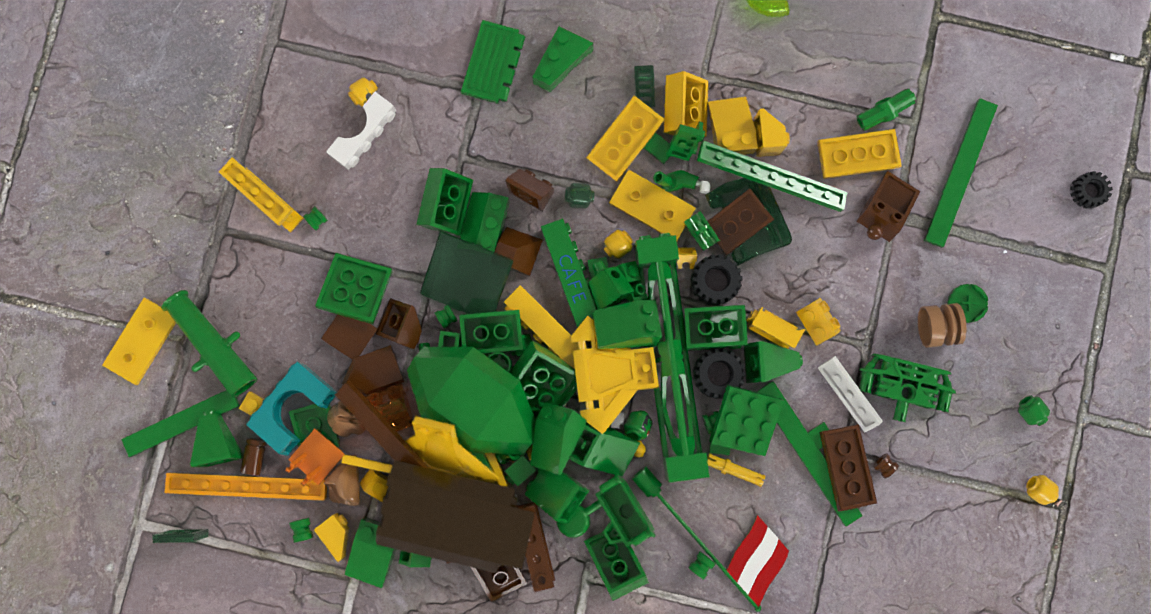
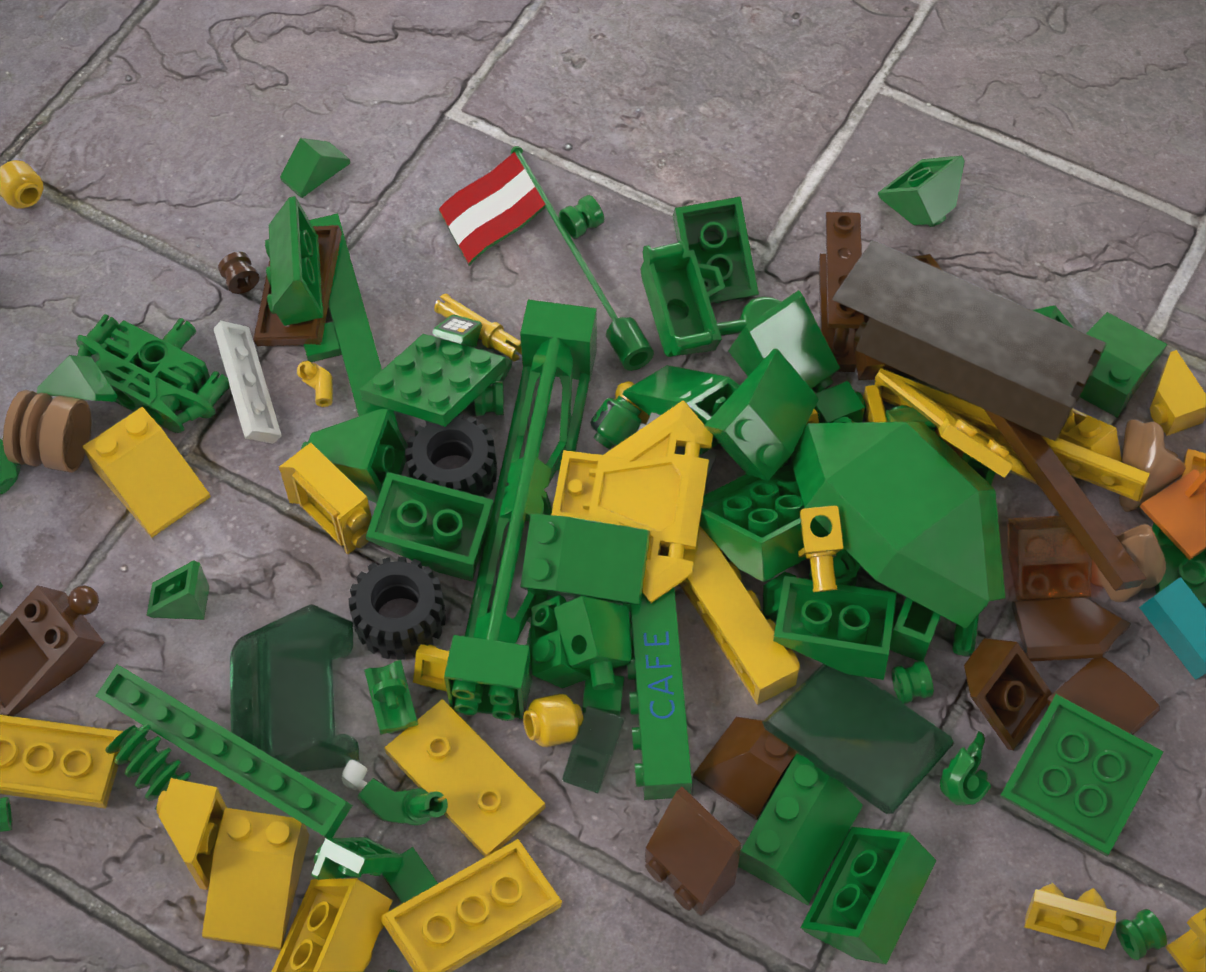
camera: 165 degrees left, 25 degrees down
clear green head [565,183,595,209] -> none
reddish brown tile [708,189,774,256] -> none
yellow bracket [796,298,841,346] -> none
none -> green slope [37,355,117,402]
none -> yellow slope [83,407,211,538]
none -> green piece [105,724,191,810]
none -> green slope [146,560,210,620]
none -> green slope [265,196,323,326]
none -> green slope [280,138,350,198]
none -> yellow arm [297,361,333,407]
none -> green slope [432,315,482,347]
none -> clear green slope [562,706,626,794]
none -> yellow bracket [798,506,843,592]
none -> green piece [939,731,991,806]
none -> yellow tile [1024,883,1117,950]

